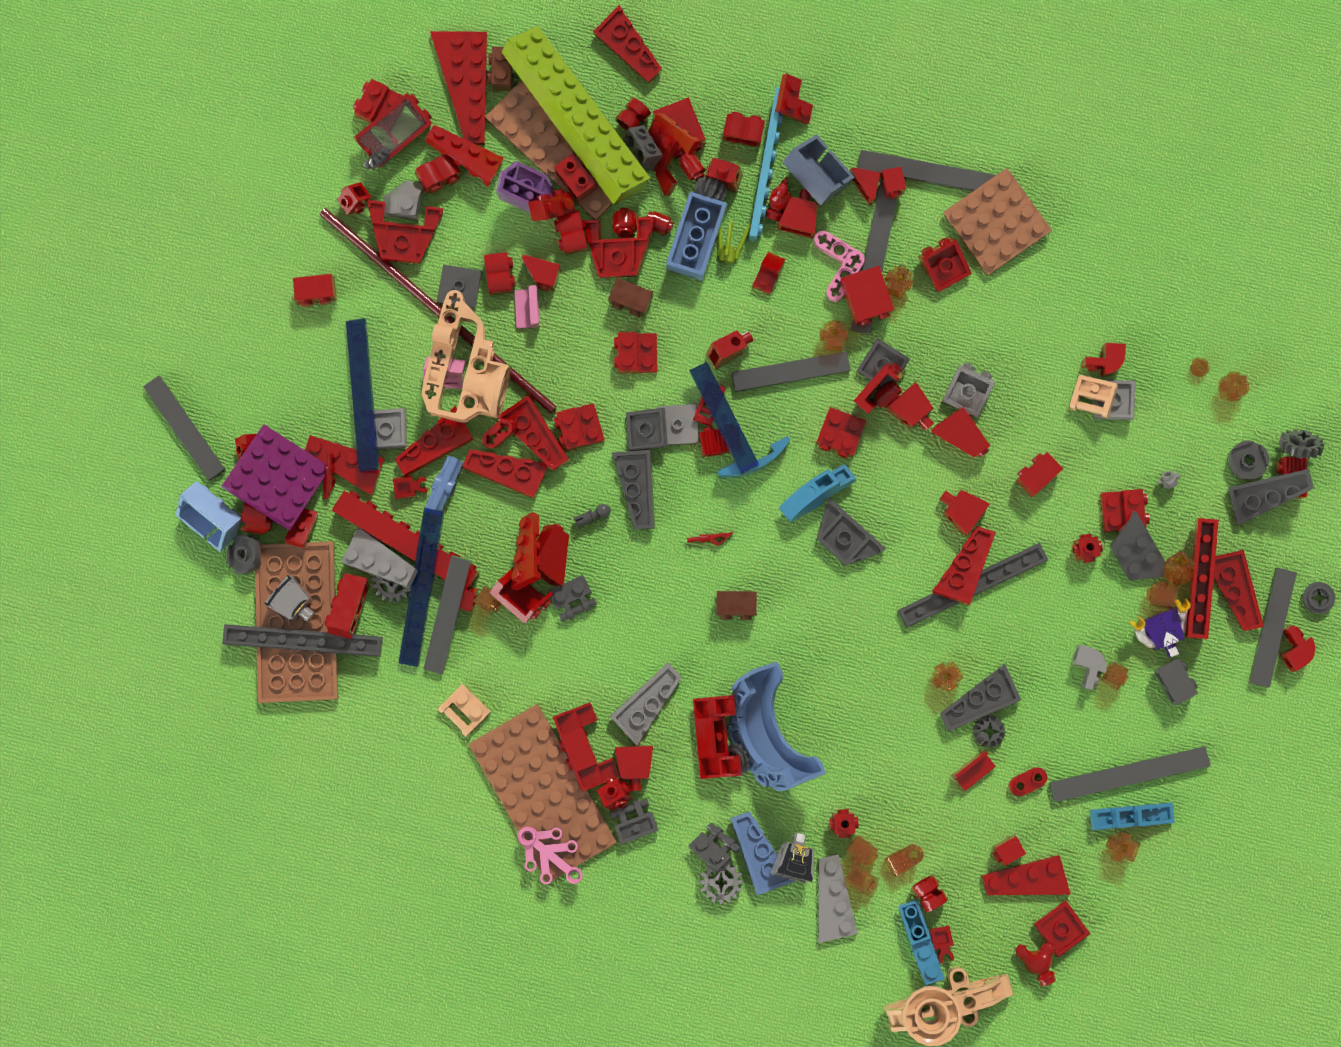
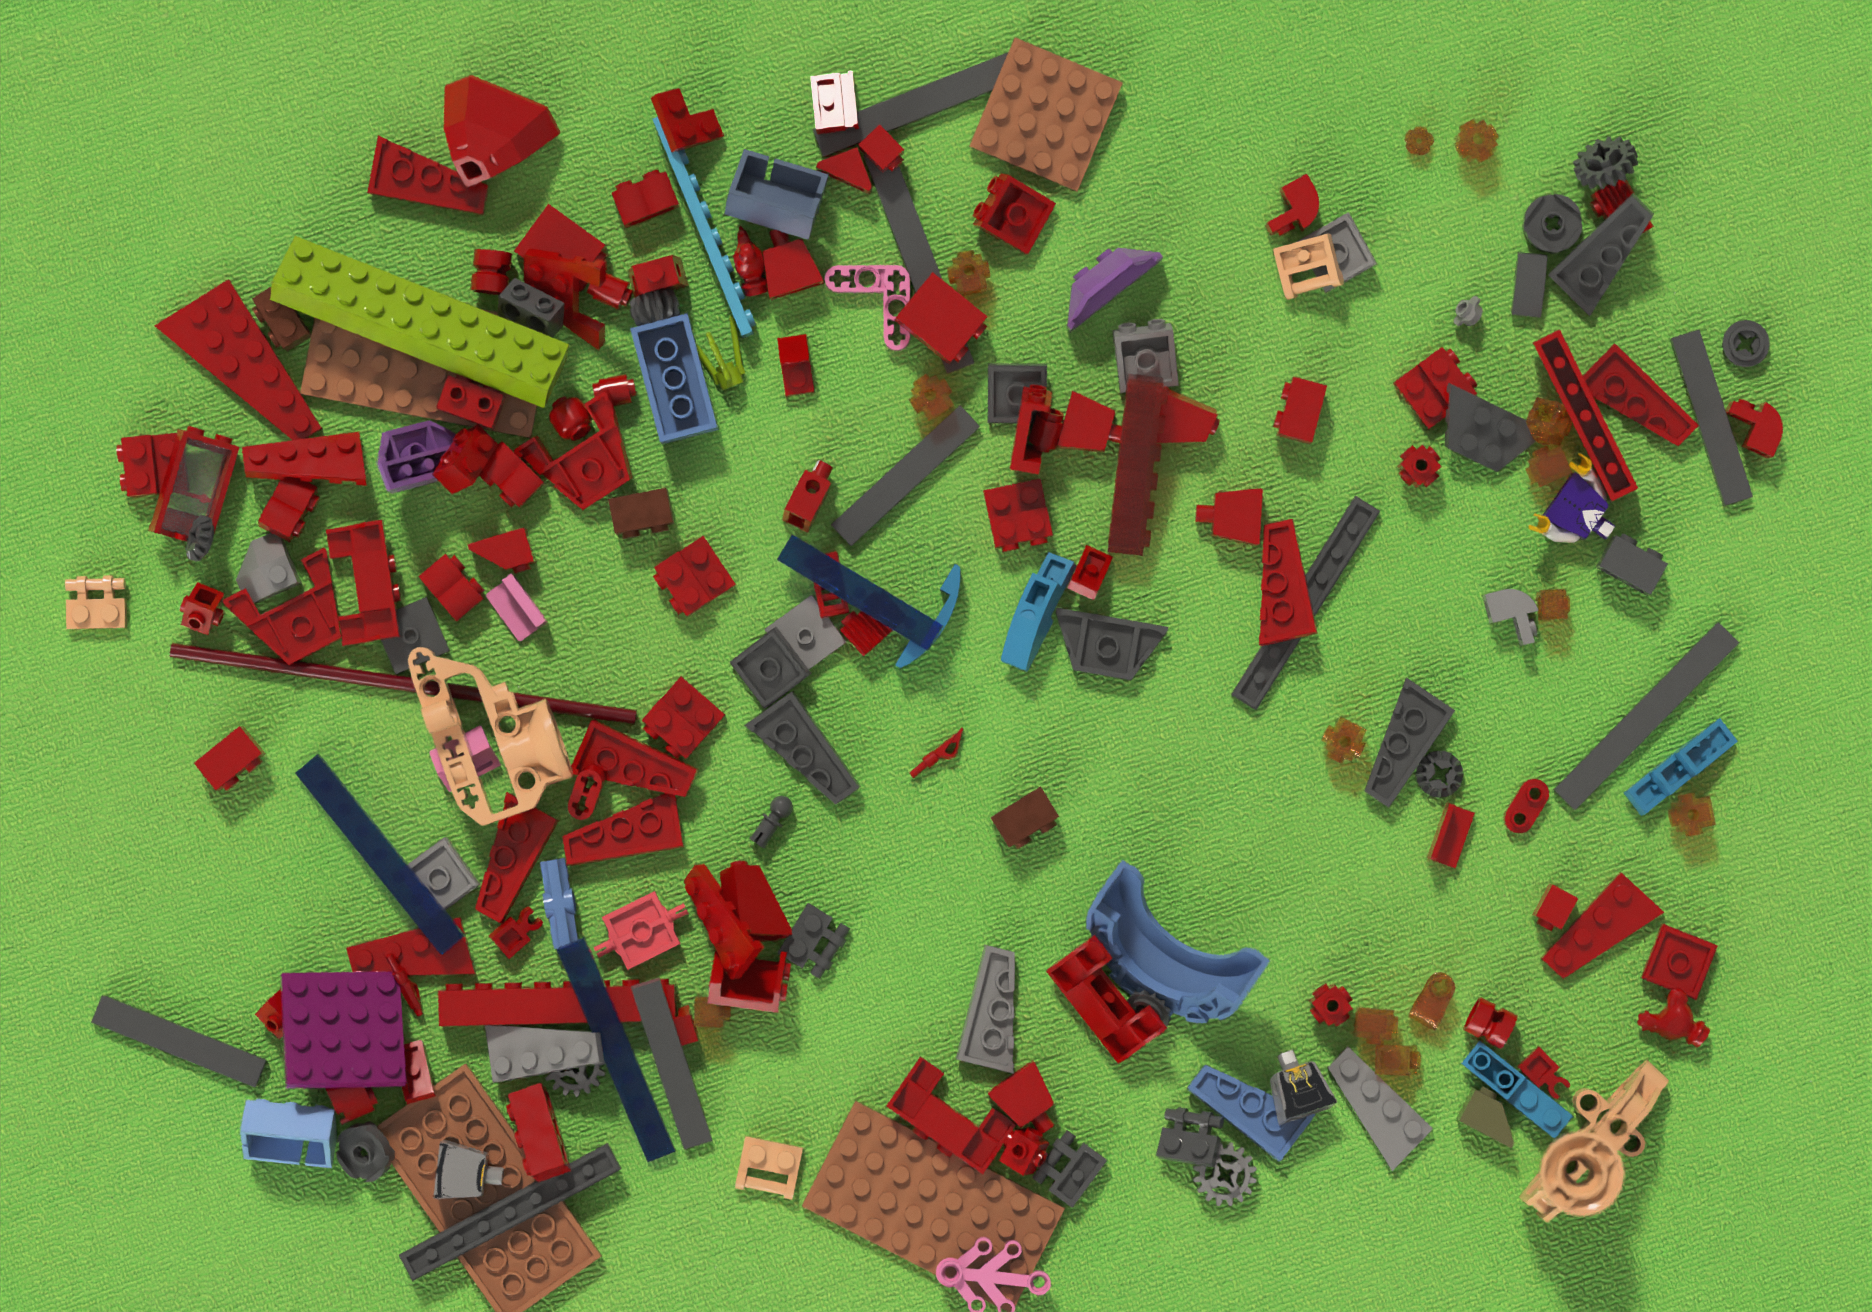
camera: 35 degrees left, 5 degrees up
none -> light nougat plate [65,575,127,629]
none -> red bracket [326,520,401,646]
none -> red brick [444,75,561,187]
none -> coral plate [594,891,689,970]
none -> plate [810,71,859,134]
none -> medium lavender wedge [1067,248,1163,332]
none -> red slope [1067,545,1113,600]
none -> clear red brick [1107,374,1169,556]
none -> olive slope [1456,1086,1514,1148]
none -> dark grey slope [1511,252,1547,318]

